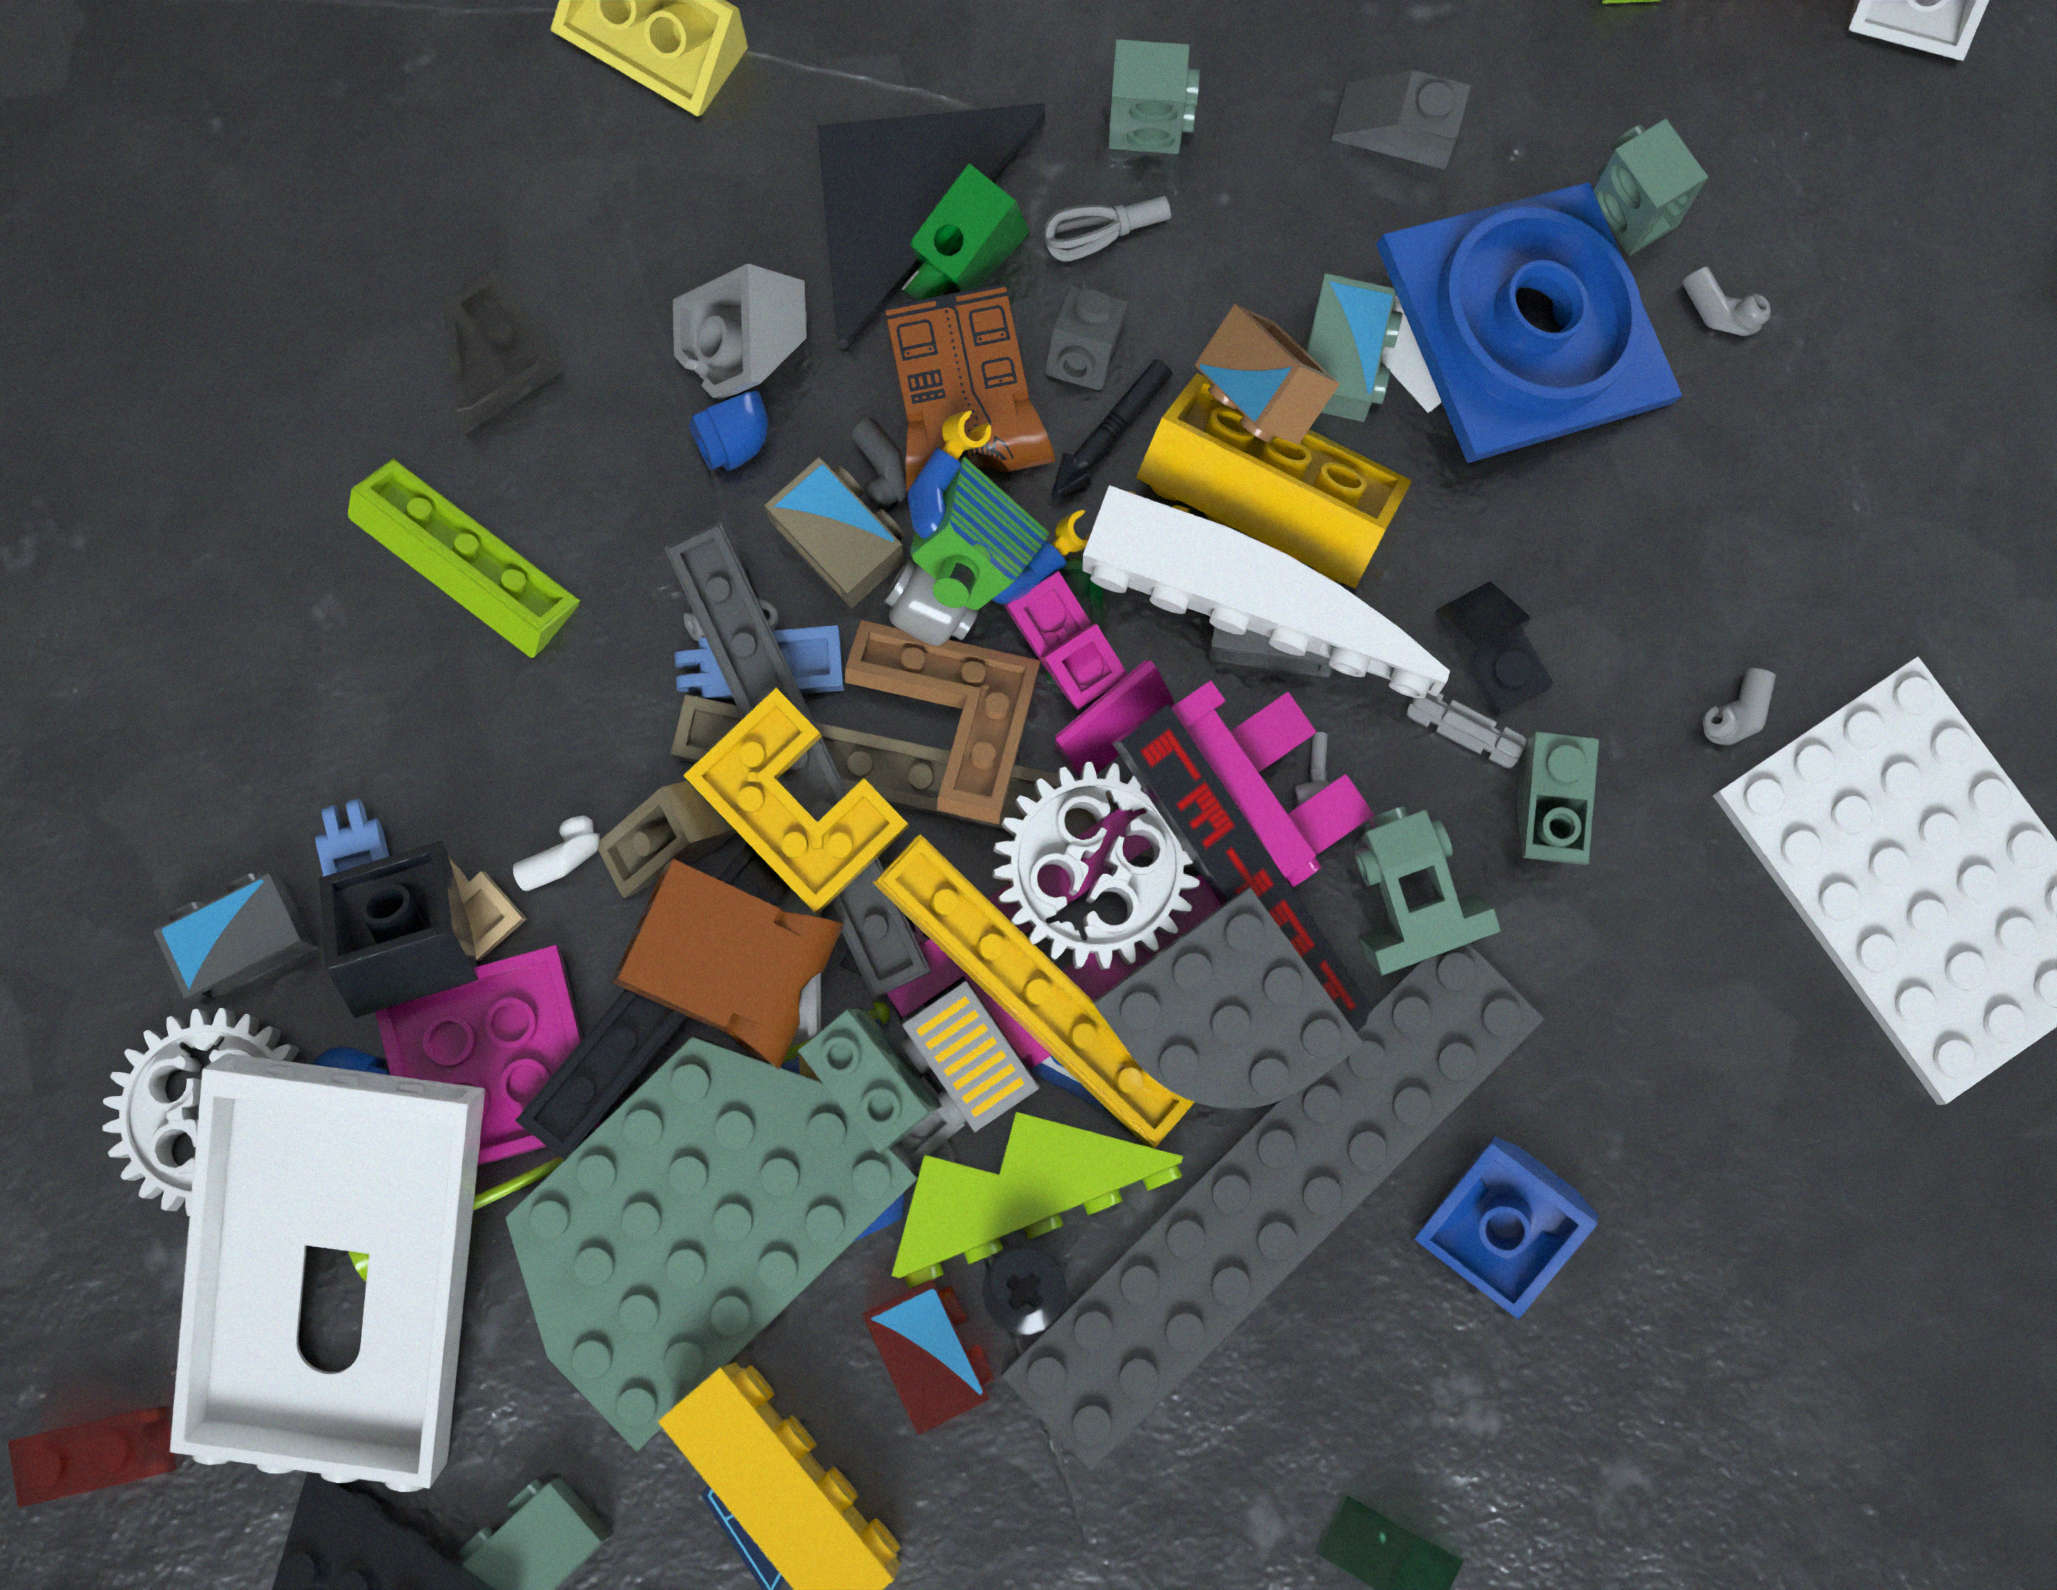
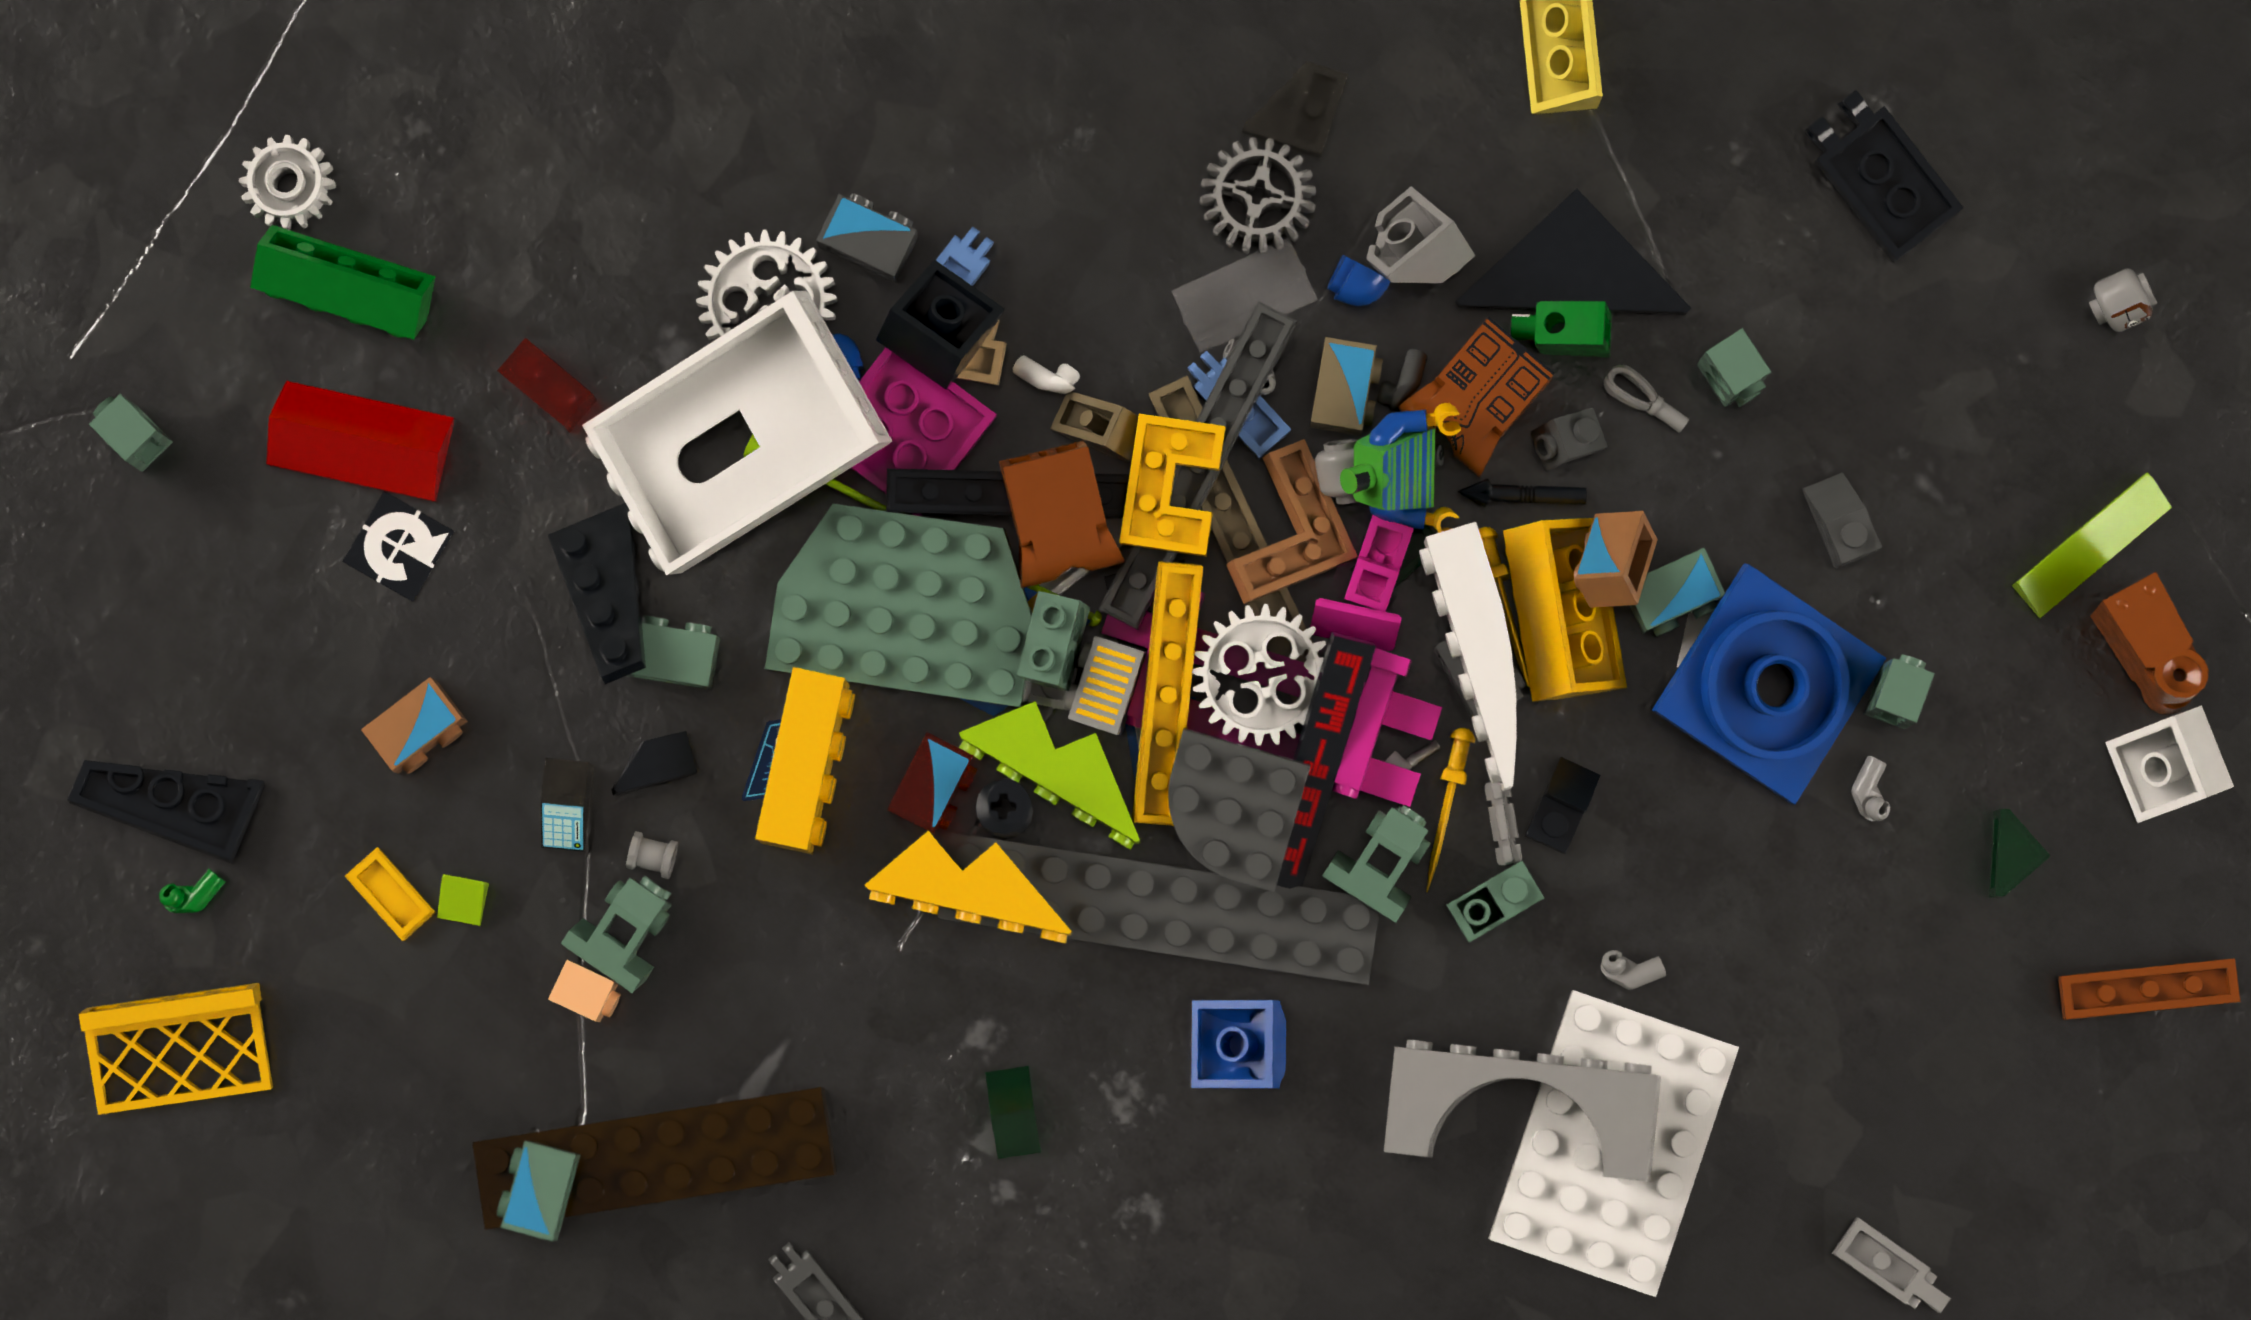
camera: 55 degrees right, 5 degrees up
lime slope [348,459,580,658] -> none
none -> yellow slope [865,831,1073,944]
none -> clear piece [1171,237,1318,354]
none -> light grey gear [1200,137,1316,254]
none -> light grey arch [1384,1040,1661,1182]
none -> yellow sword [1426,727,1475,893]
none -> clear green slope [1989,809,2050,898]

